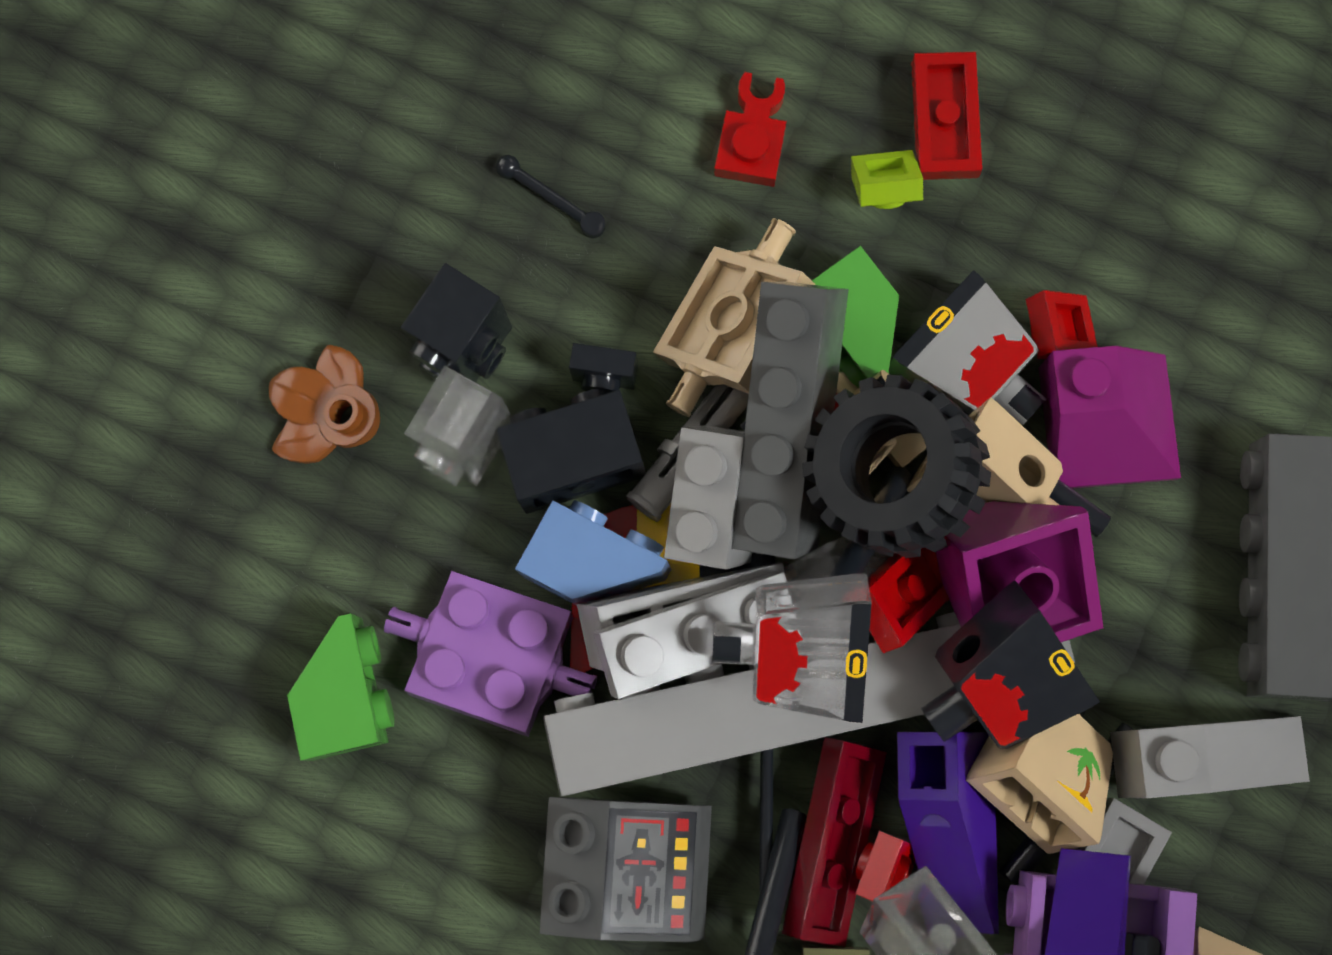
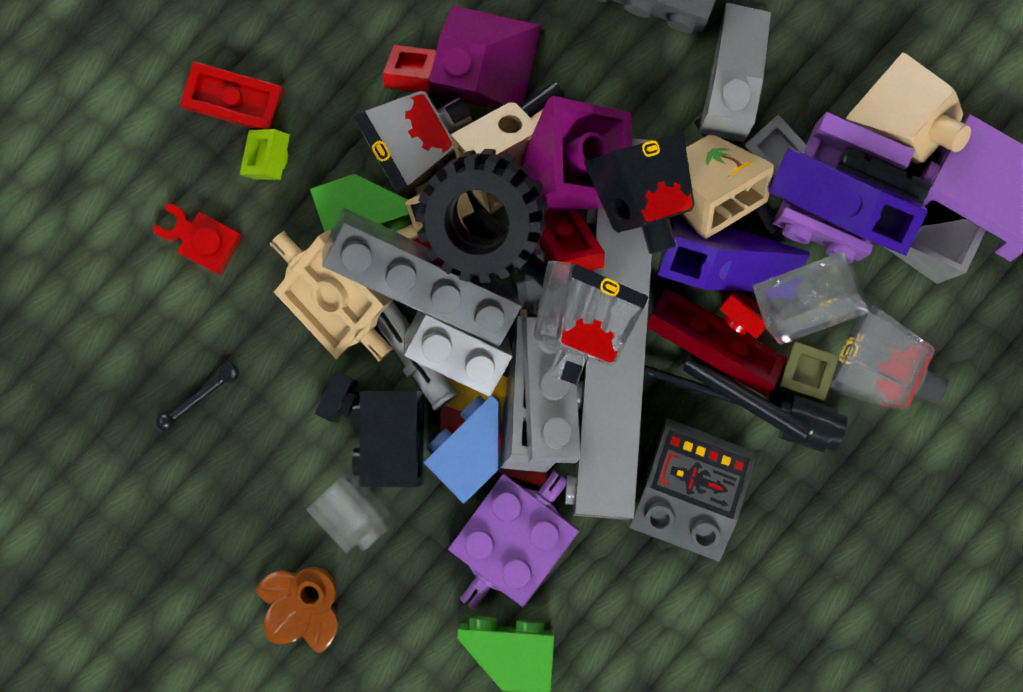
camera: 75 degrees left, 5 degrees up
black brick [401,263,512,389] -> none

